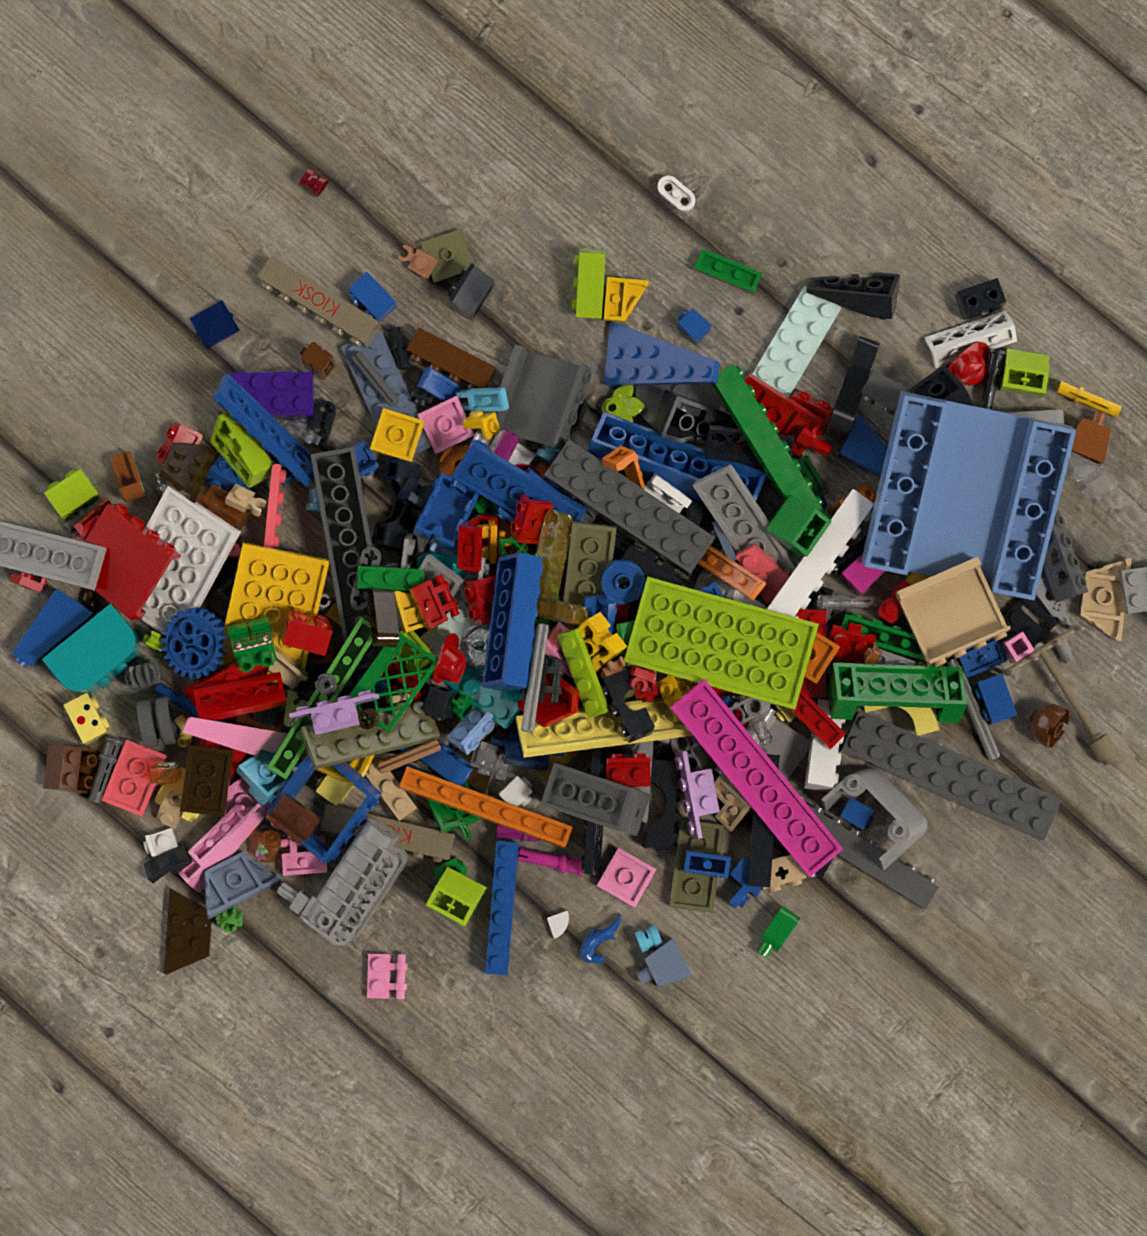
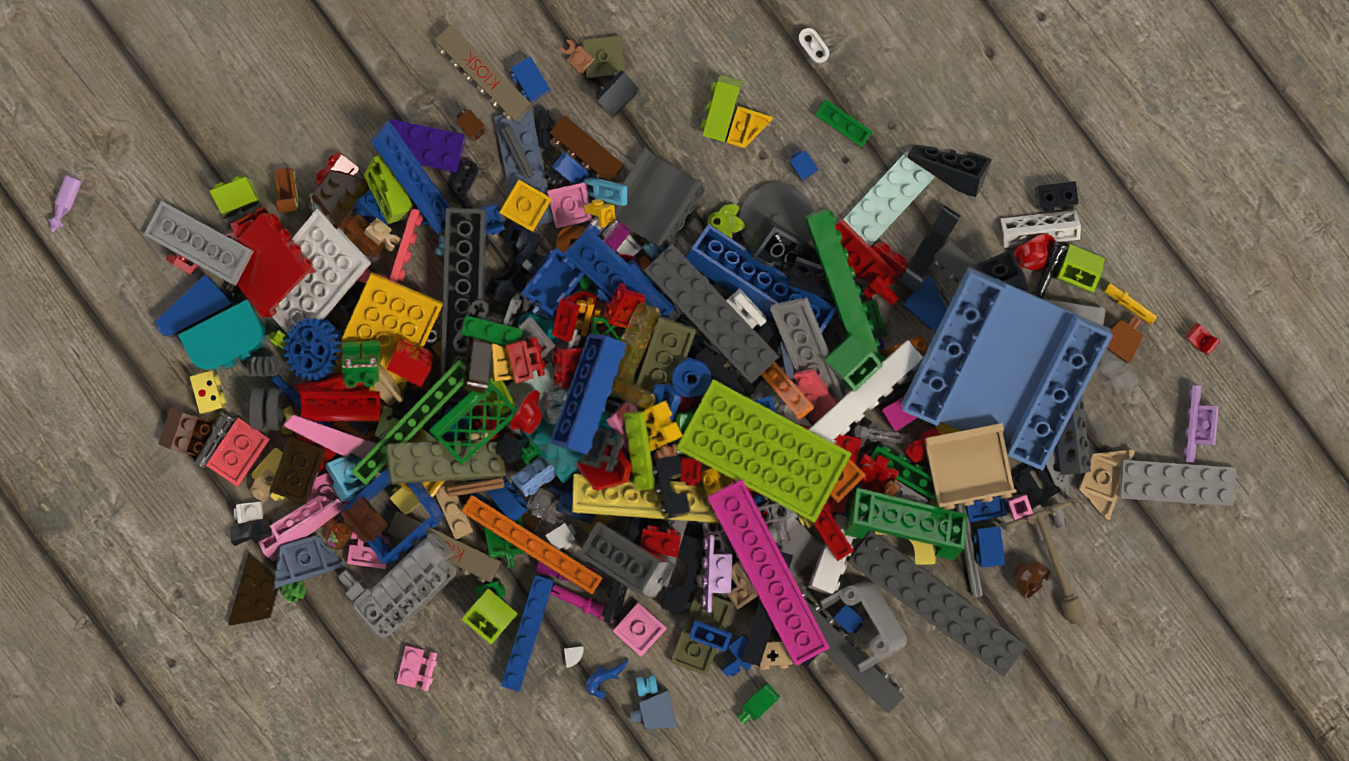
camera: 15 degrees right, 5 degrees up
clear orange brick [148,762,181,785] -> none
clear blue piece [190,300,240,349] -> none
clear plate [283,419,321,445] -> none
lavender bracket [289,690,379,735] -> none
dark grey plate [315,673,337,695] -> none
dark brown bush [358,708,379,730] -> none
light grey axle [521,624,549,733] -> none
orange bracket [602,446,645,489] -> none
blue wing [604,321,719,386] -> none
red tile [629,666,657,691] -> none

